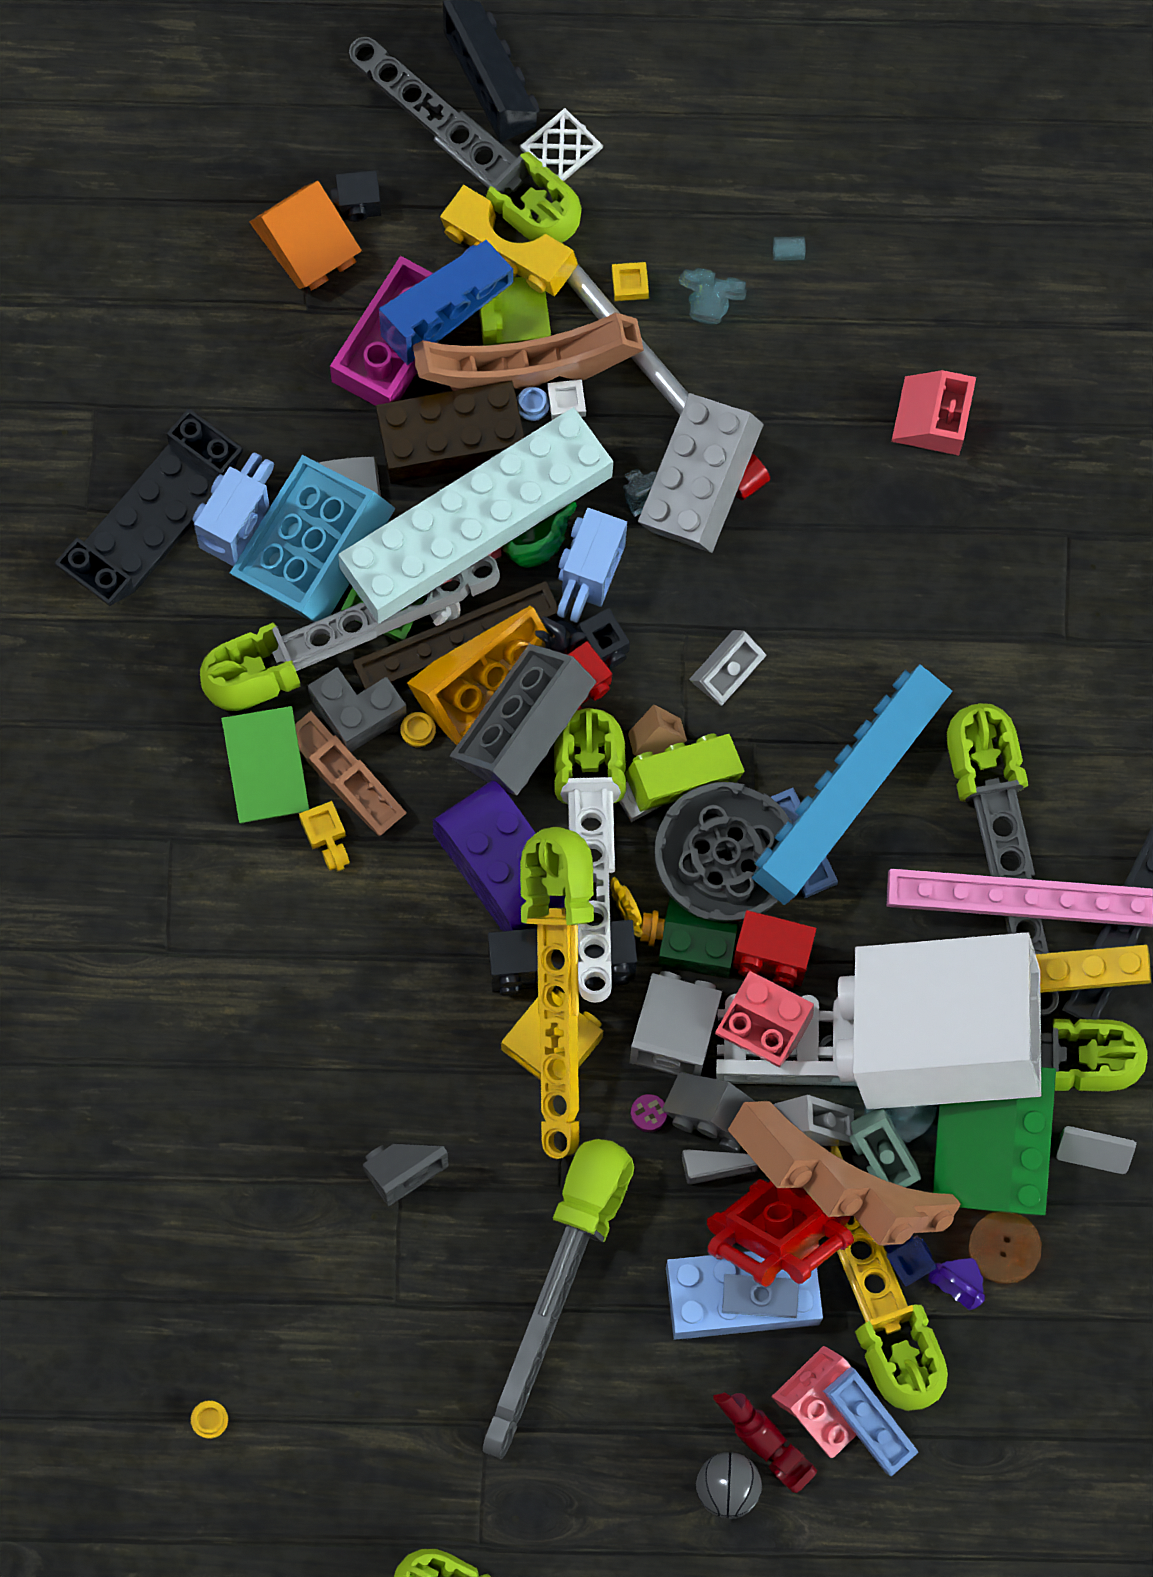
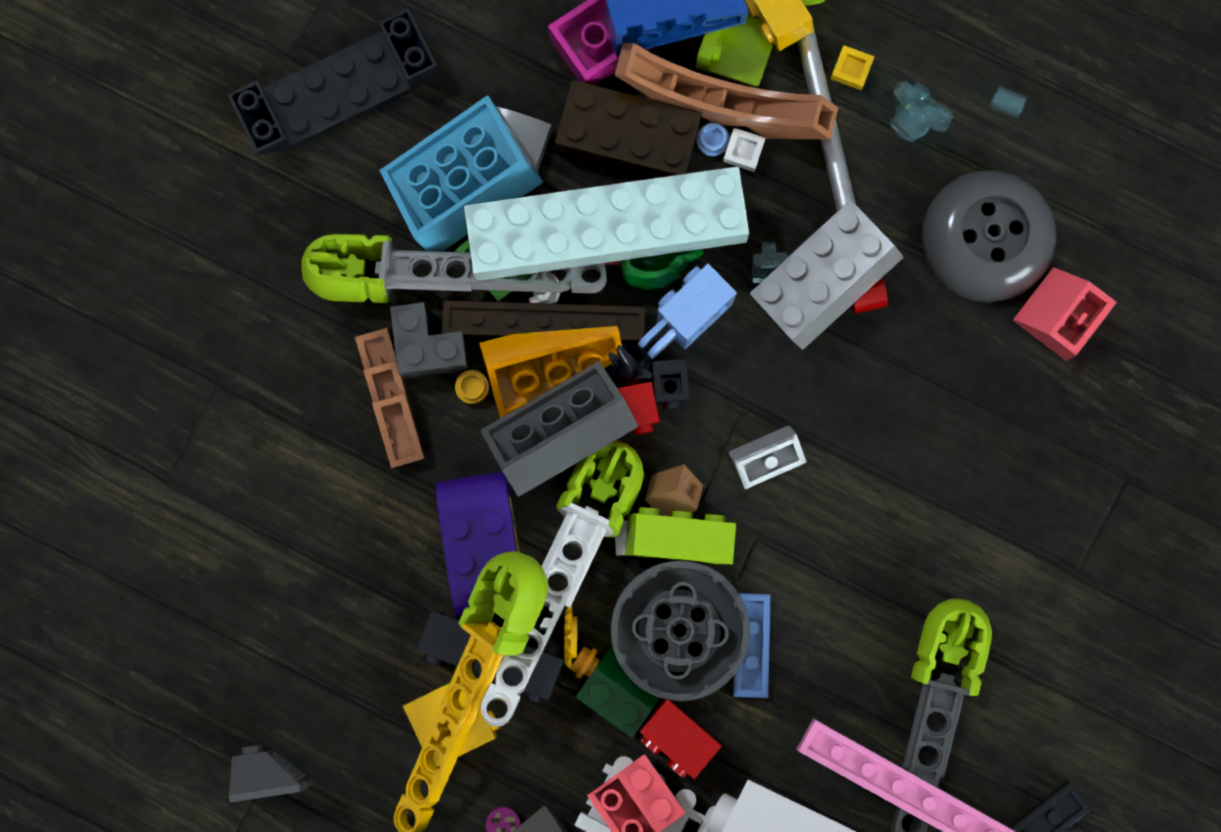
camera: 30 degrees right, 10 degrees up
light blue brick [193,452,274,566] -> none
bright green tile [222,706,309,823] -> none
yellow plate [299,801,350,872] -> none
light grey slope [629,971,722,1076] -> none
dark azure brick [751,664,952,905] -> none
none -> dark grey brick [922,170,1057,303]

